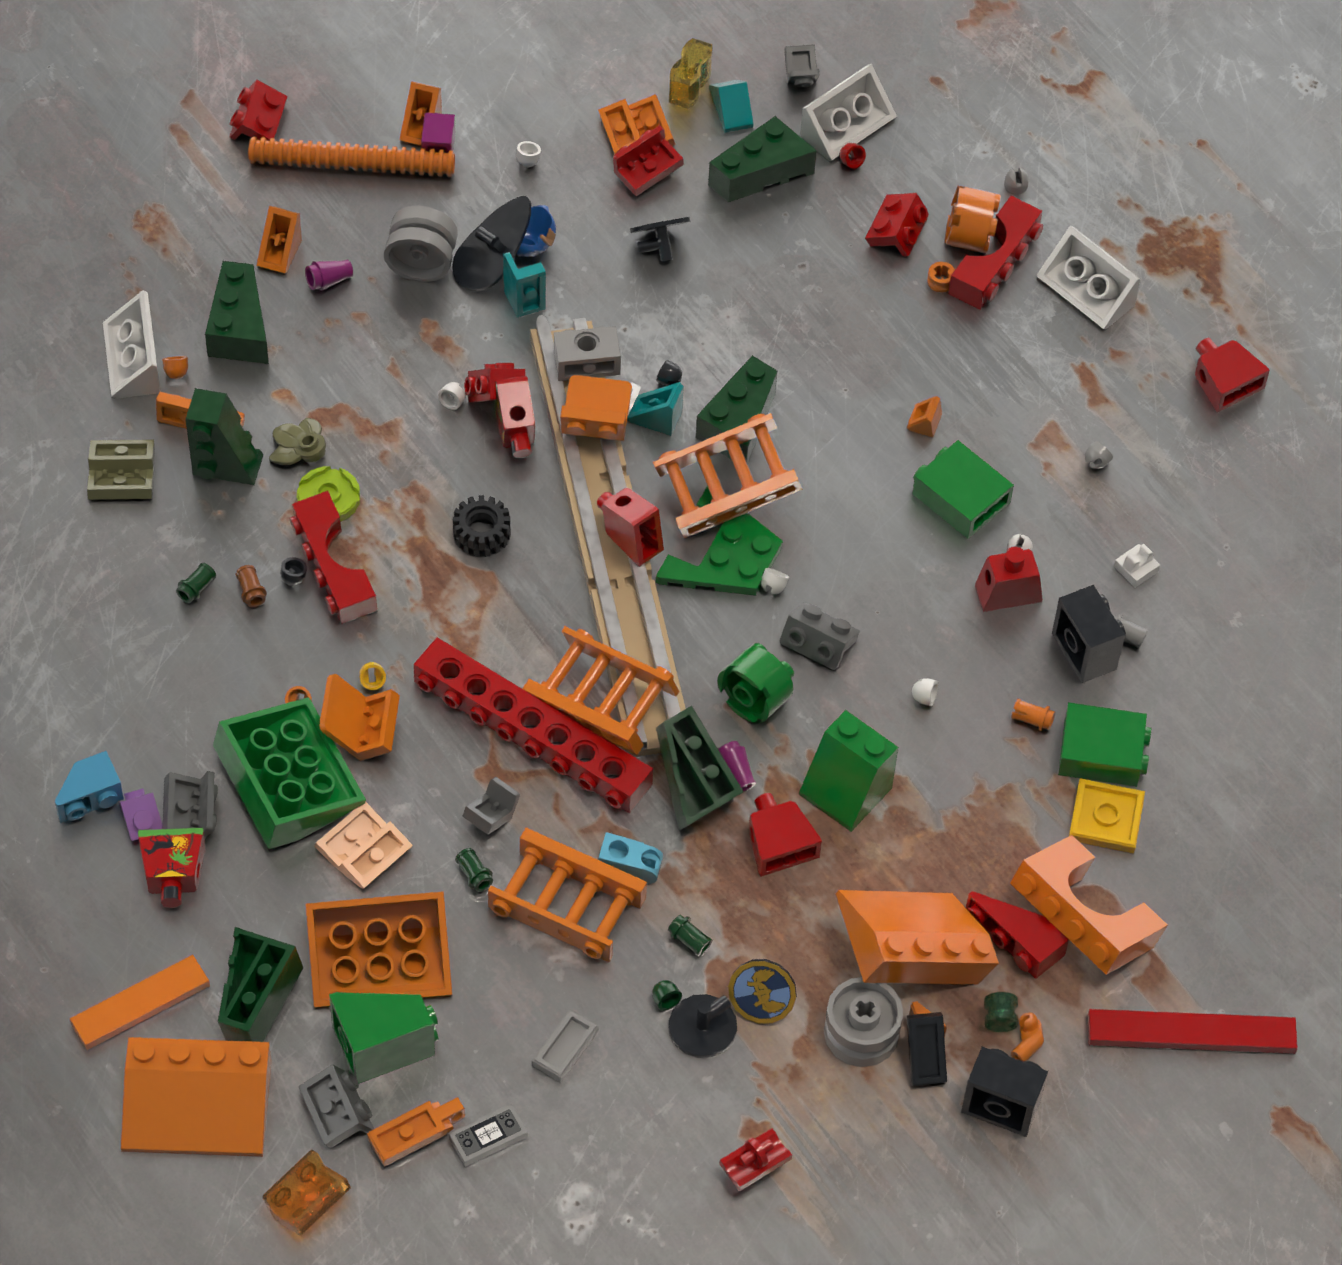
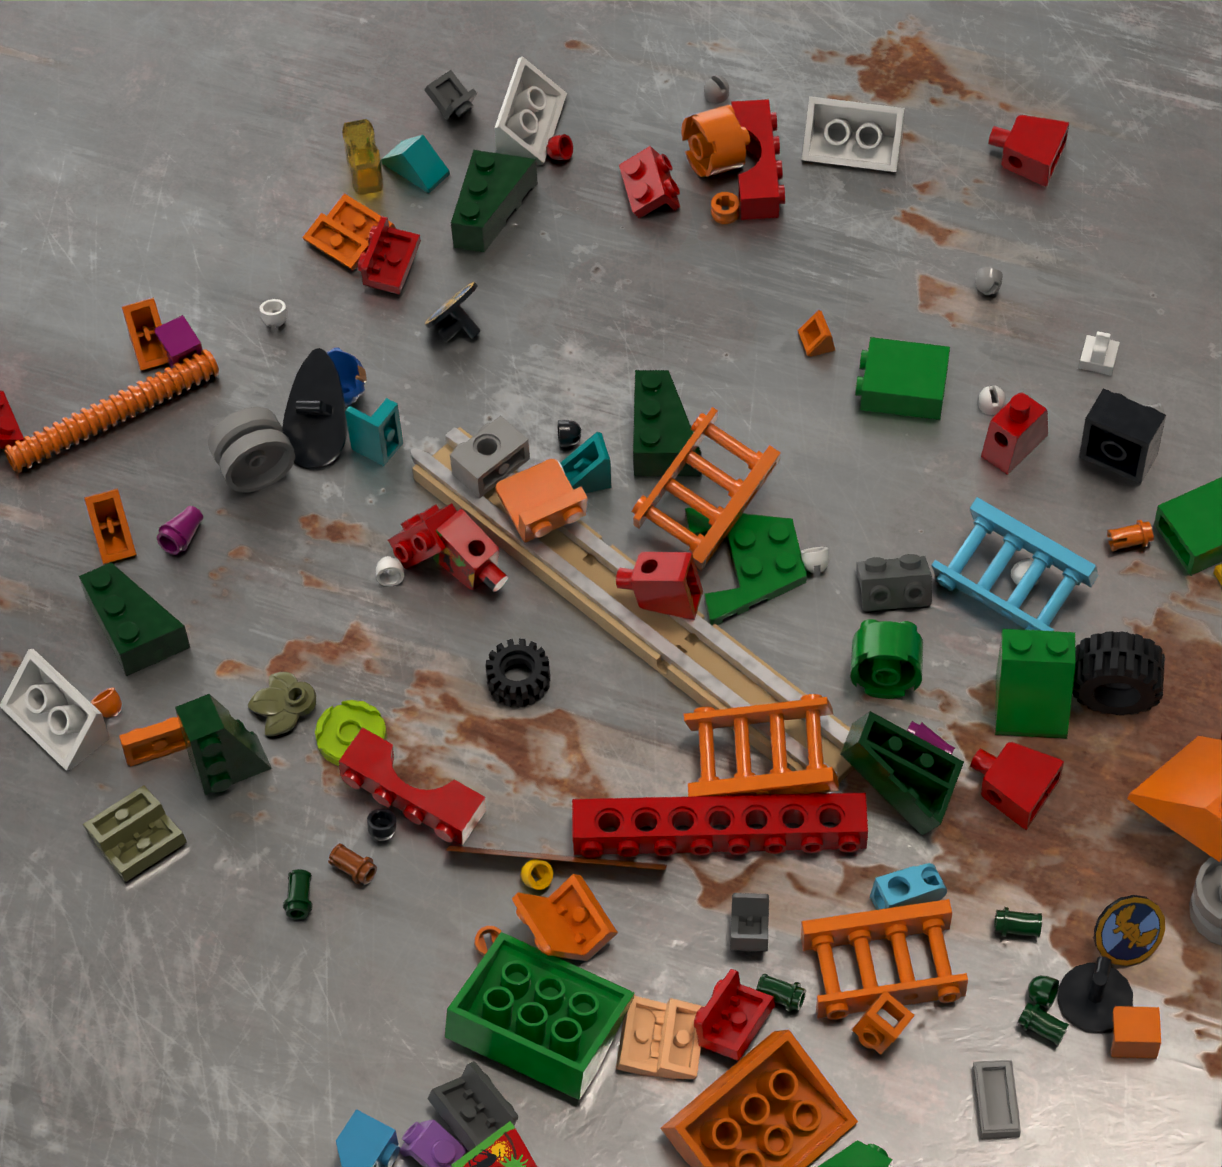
camera: 30 degrees left, 0 degrees up
none -> dark orange sticker [446,846,667,870]
none -> red bracket [694,969,775,1061]
none -> orange brick [852,990,914,1055]
none -> medium azure fence [931,497,1099,631]
none -> dark green pin [1018,1003,1069,1046]
none -> black tyre [1072,631,1165,715]
none -> orange panel [1111,1006,1161,1059]

